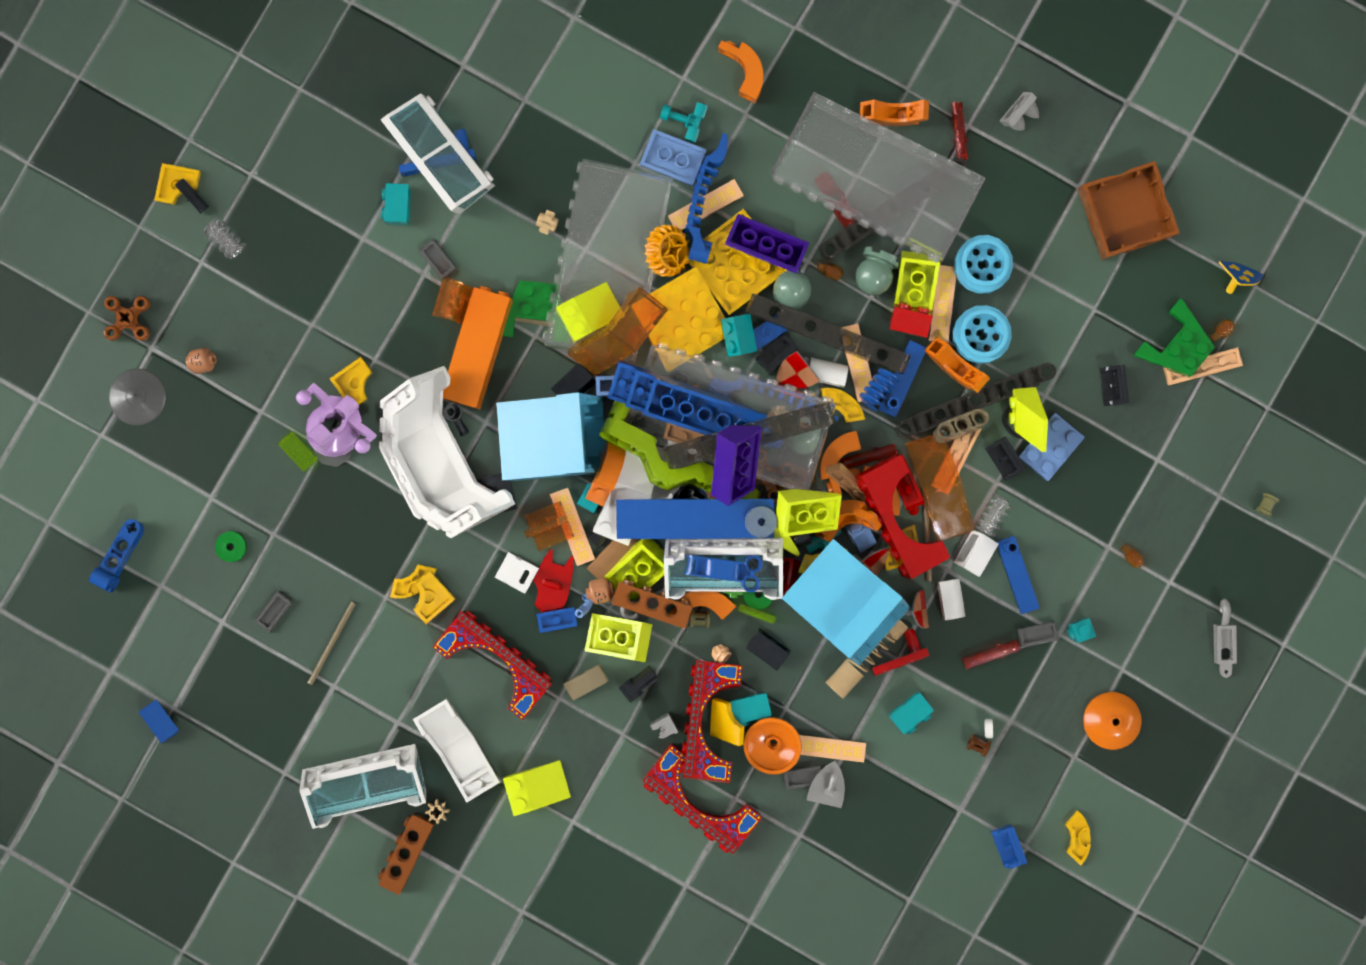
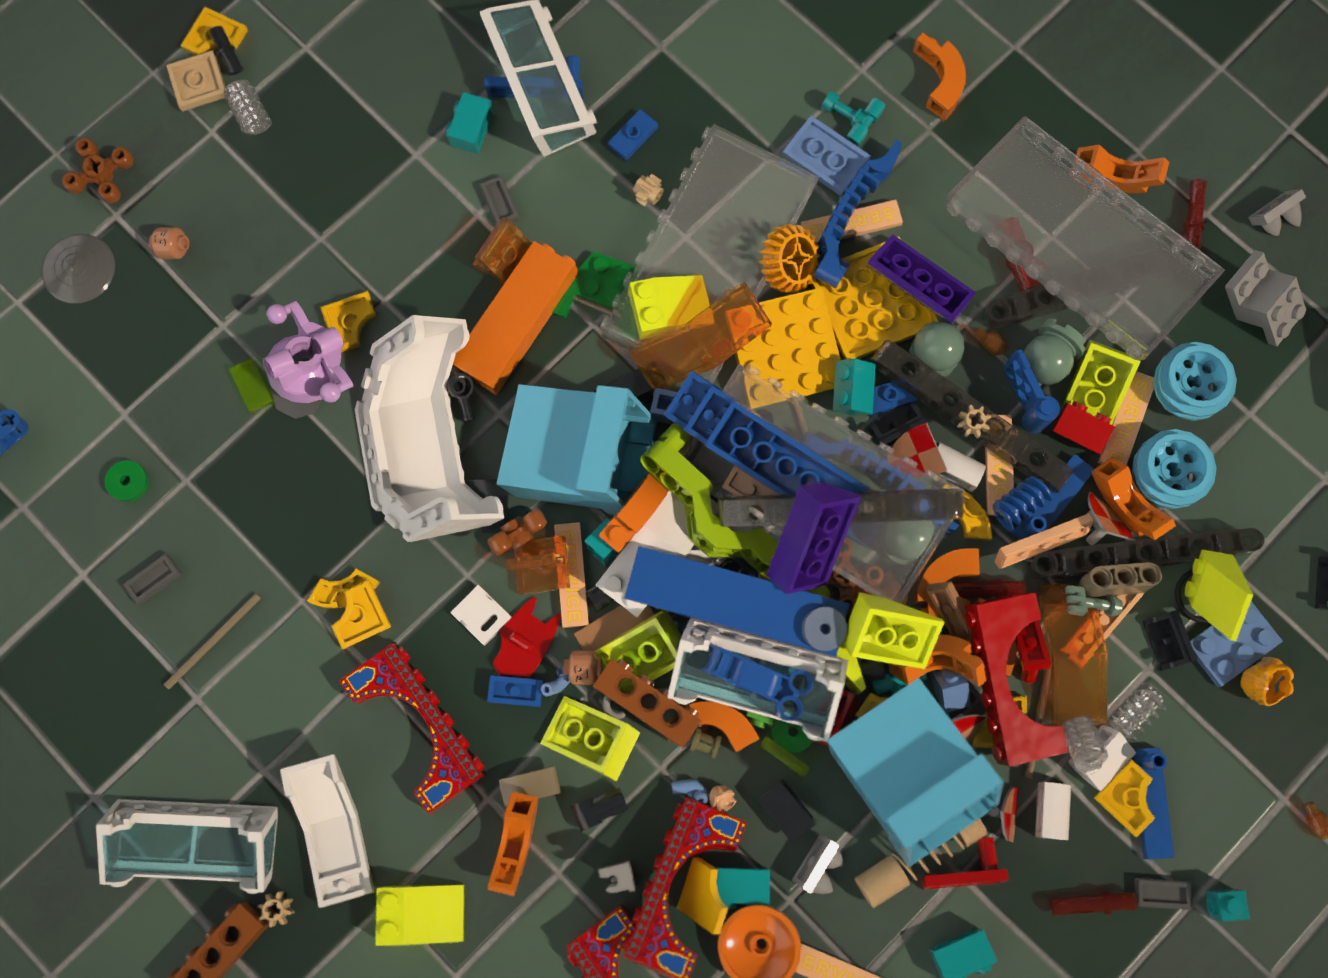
camera: 20 degrees right, 10 degrees down
none -> tan plate [166,50,228,111]
none -> dark orange gear [487,508,547,557]
none -> orange arch [488,791,538,896]
none -> blue plate [608,109,658,161]
none -> medium blue arm [671,779,709,805]
none -> light grey tile [791,834,843,894]
none -> tan gear [957,405,991,438]
none -> light nougat tile [994,513,1094,569]
none -> blue piece [1003,350,1060,434]
none -> clear piece [1061,716,1108,774]
none -> sand green hinge [1065,586,1123,617]
none -> shield [1086,491,1136,546]
none -> yellow tile [1094,759,1155,837]
none -> light grey bracket [1225,250,1306,346]
none -> light orange hair [1241,657,1294,706]

